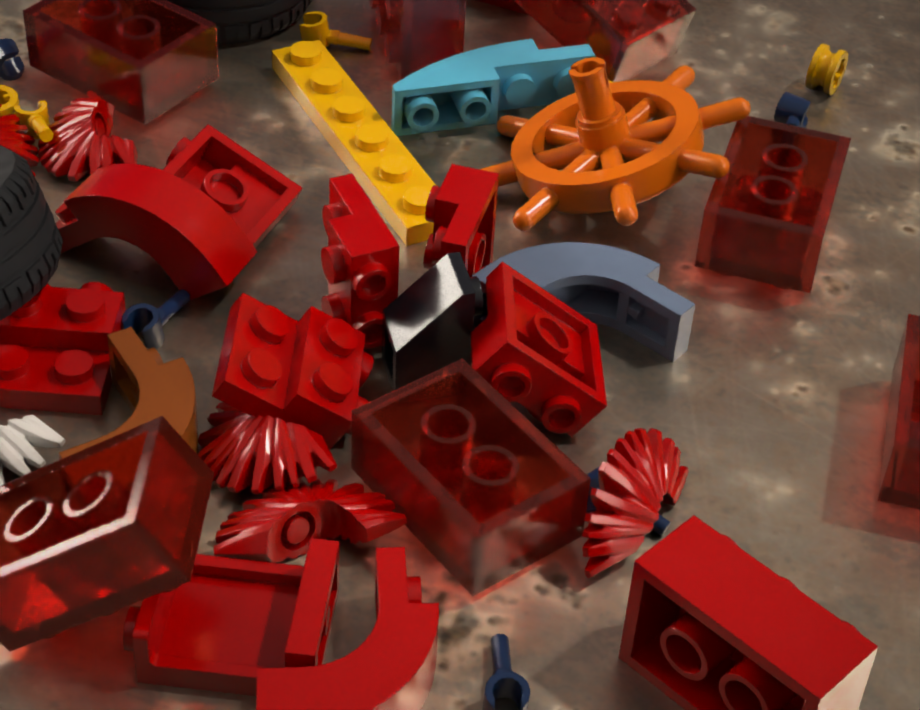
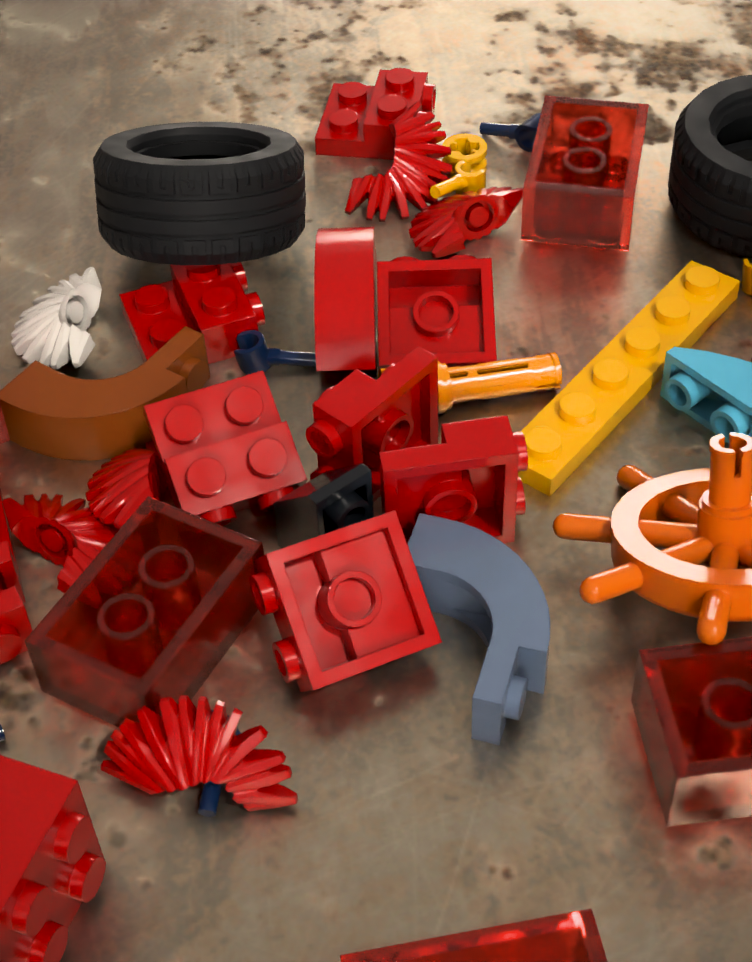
camera: 70 degrees right, 5 degrees up
none -> light orange pin [378,352,562,414]

